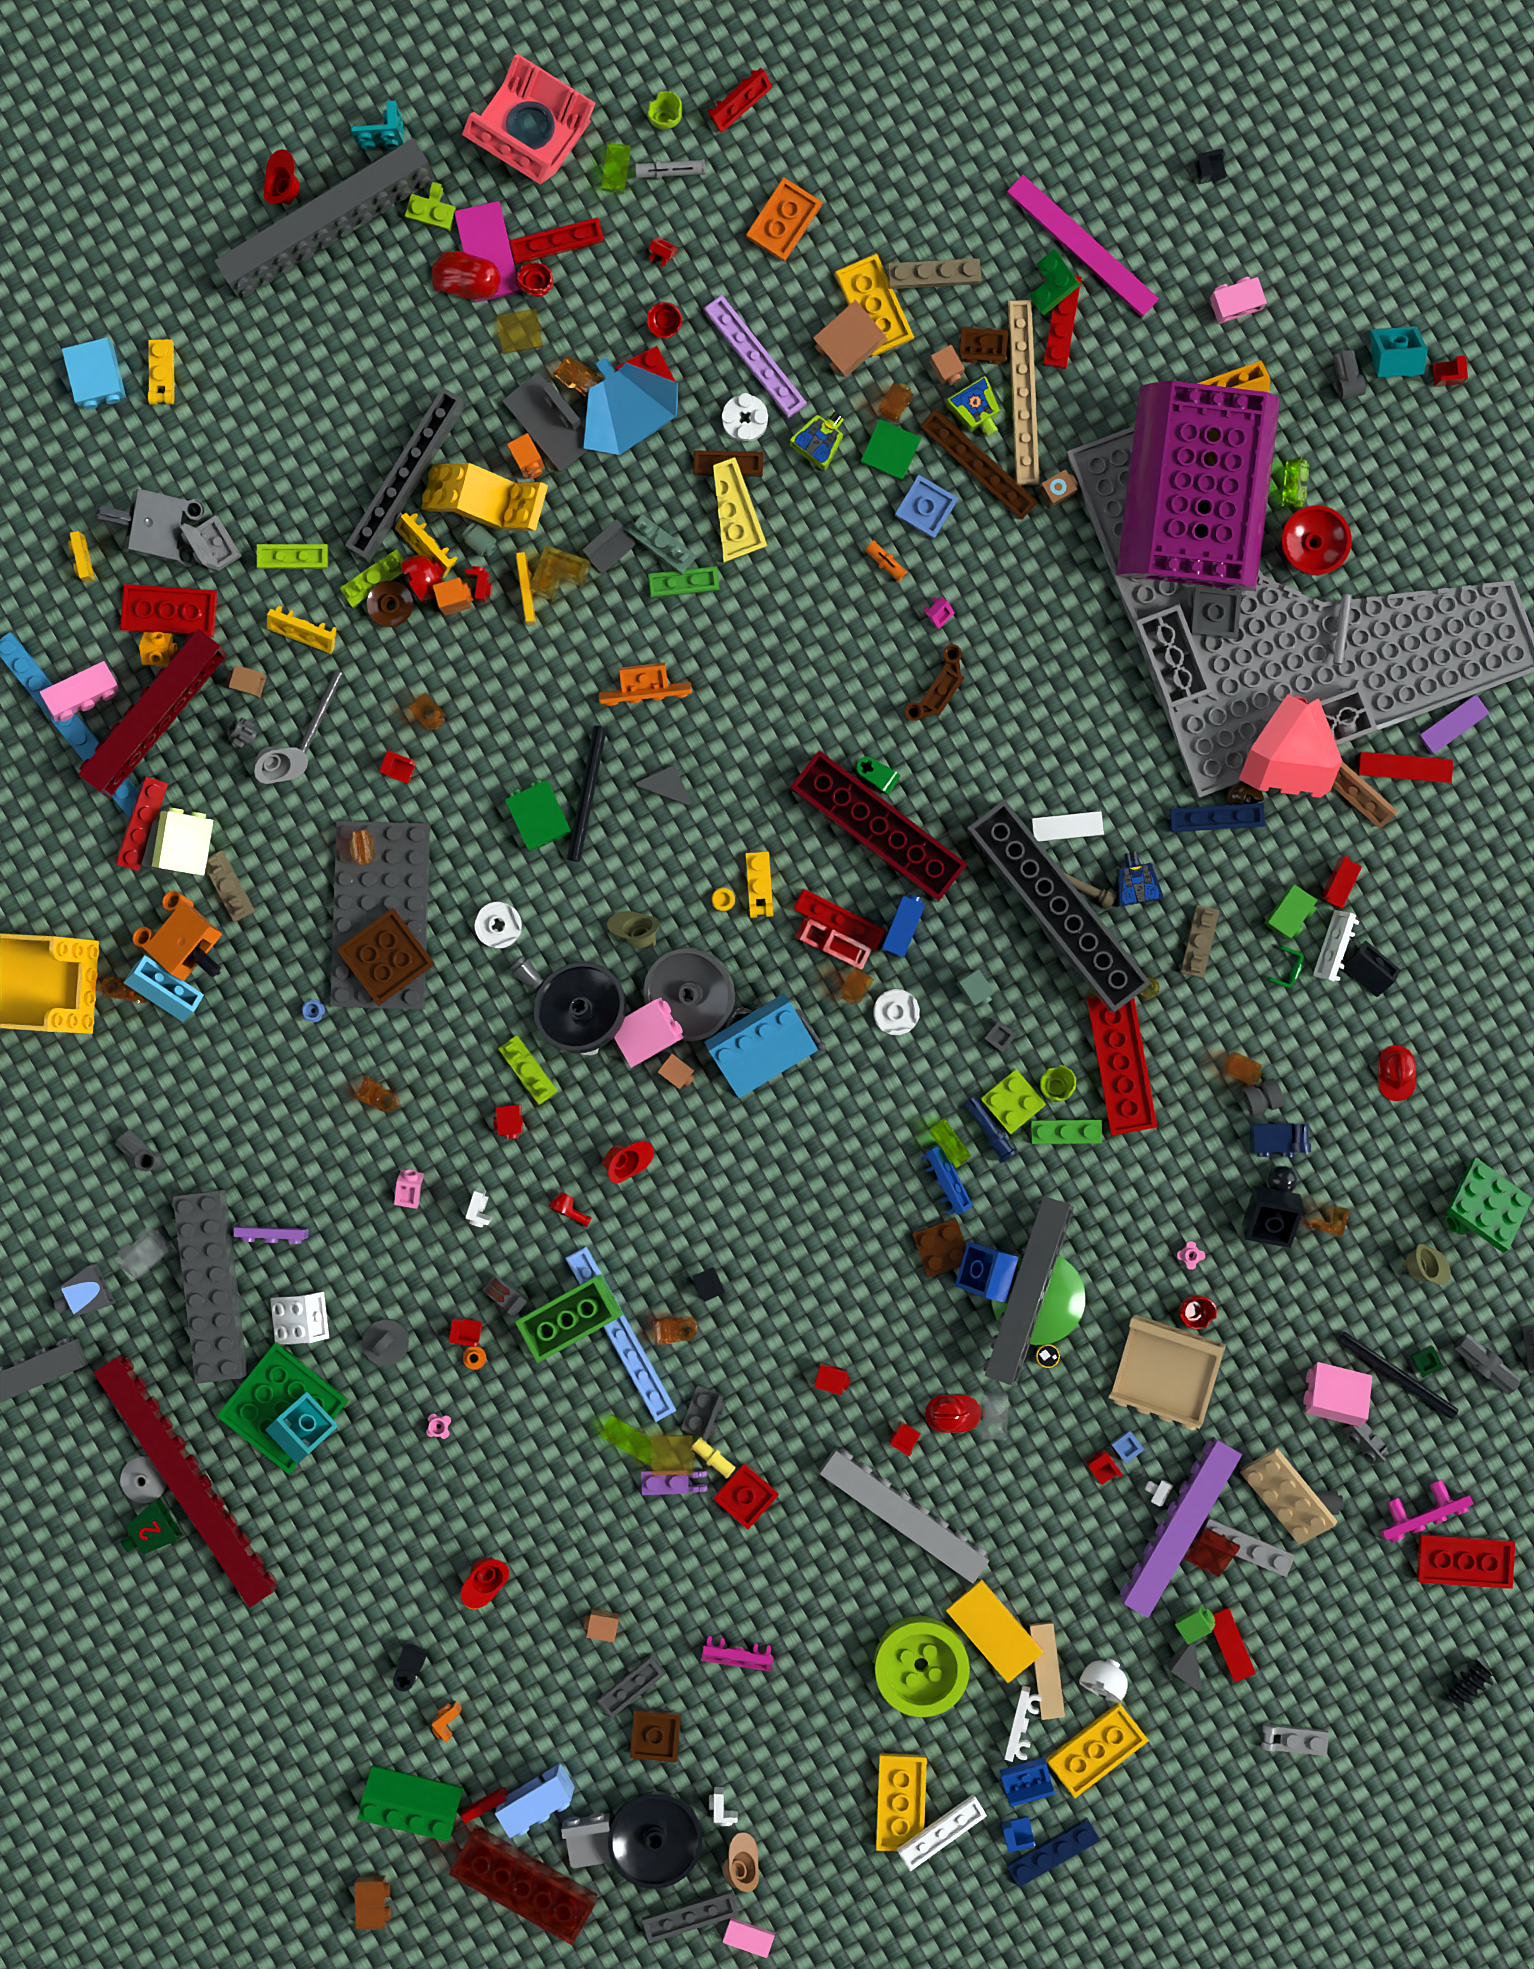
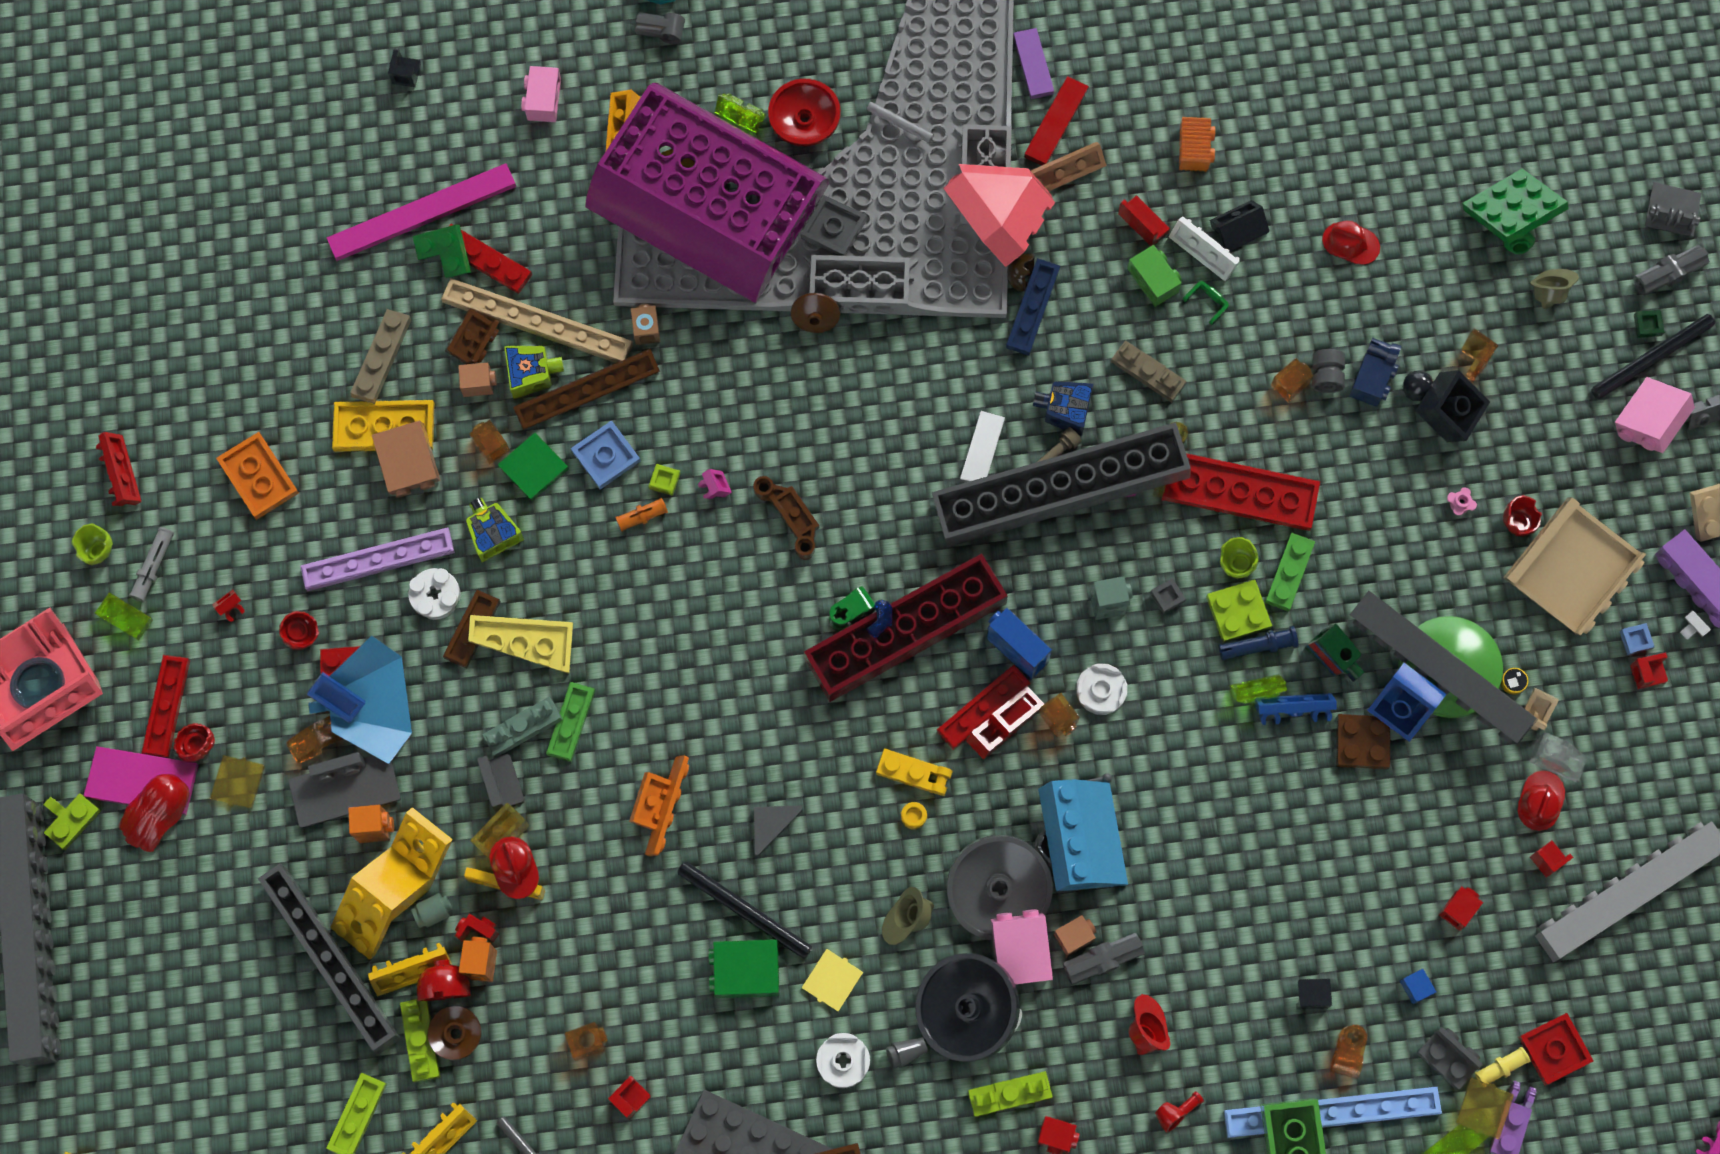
camera: 65 degrees left, 15 degrees down
none -> blue tile [307,672,365,723]
none -> red piece [489,836,539,899]
none -> lime tile [648,464,681,496]
none -> reddish brown dish [791,293,840,333]
none -> light yellow piece [802,949,863,1012]
none -> clear blue arm [867,599,892,638]
none -> dark grey piece [1063,933,1145,985]
none -> orange brick [1179,117,1215,172]
none -> dark green torso [1305,623,1364,682]
none -> blue slope [1400,969,1436,1005]
none -> tan bracket [1524,687,1559,731]

